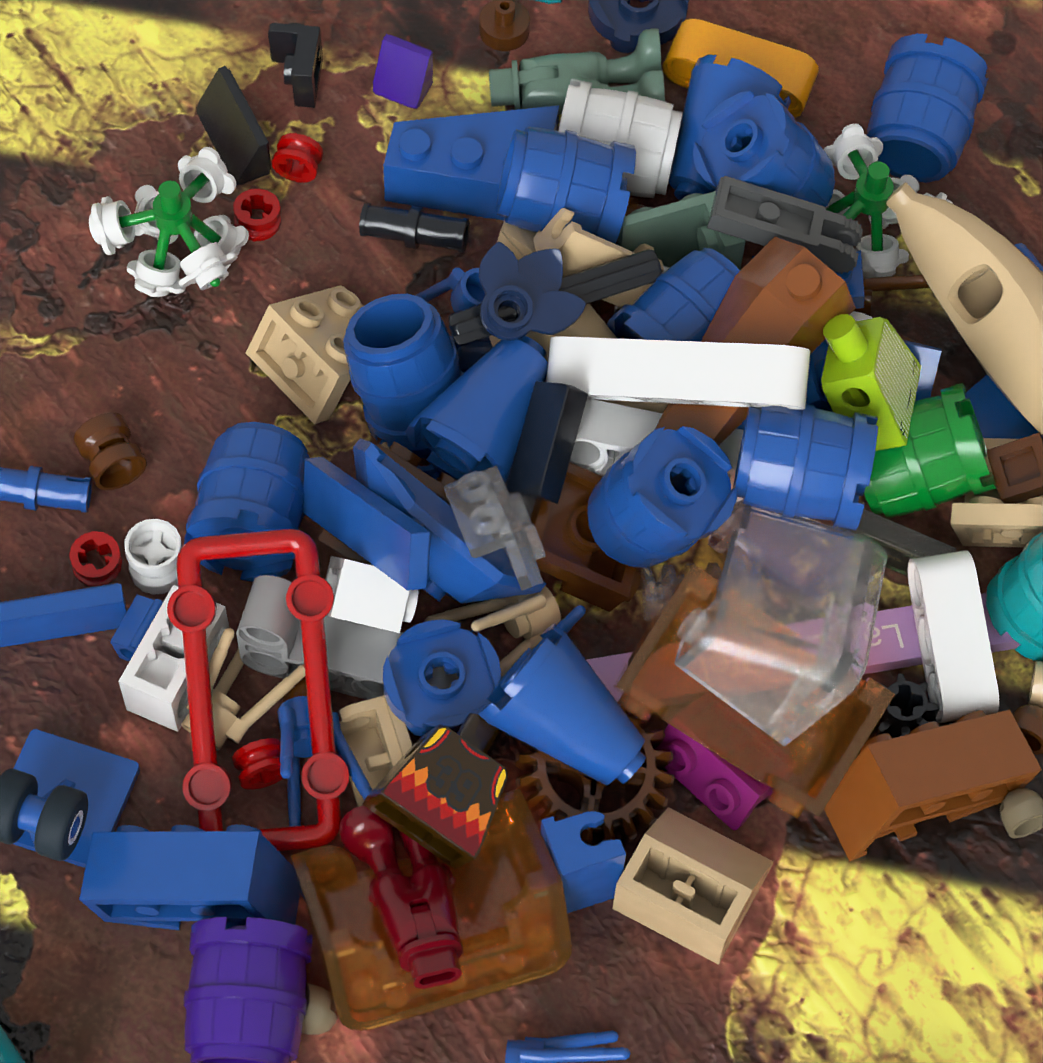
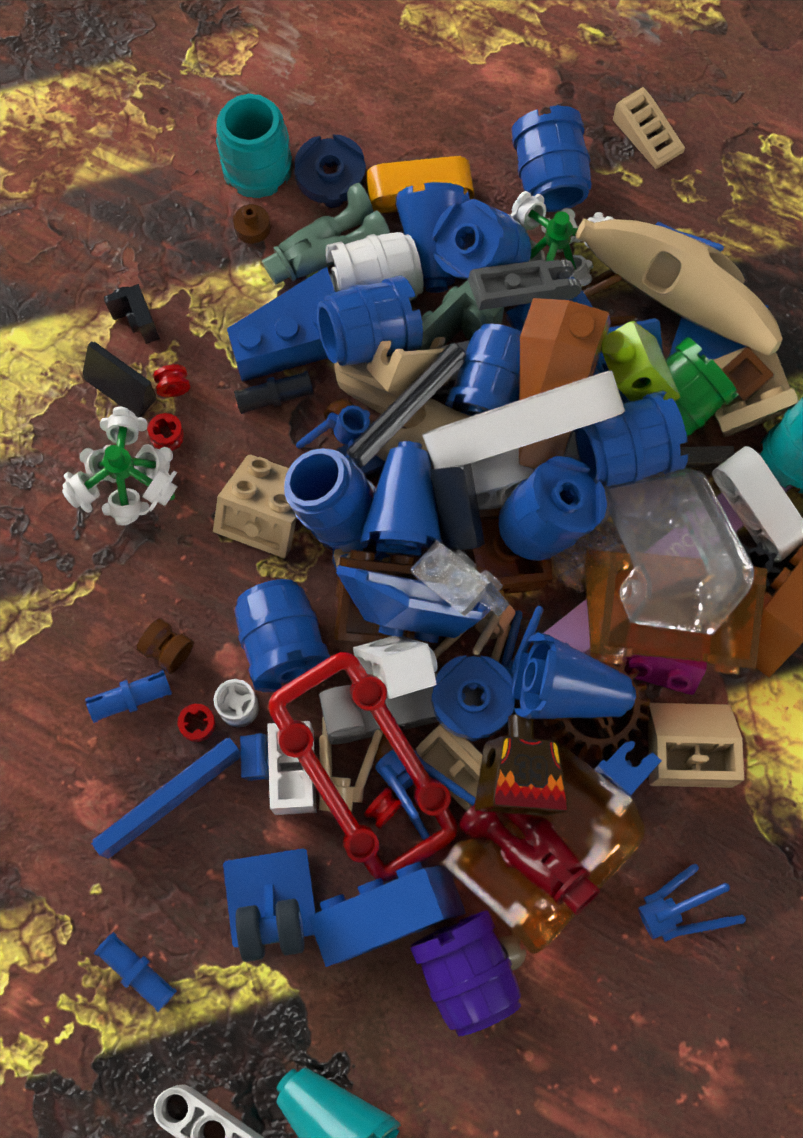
camera: 25 degrees left, 10 degrees up
blue tile [303,457,431,591] -> none
dark purple slope [373,34,433,109] -> none
dark blue plate [479,242,586,341] -> none

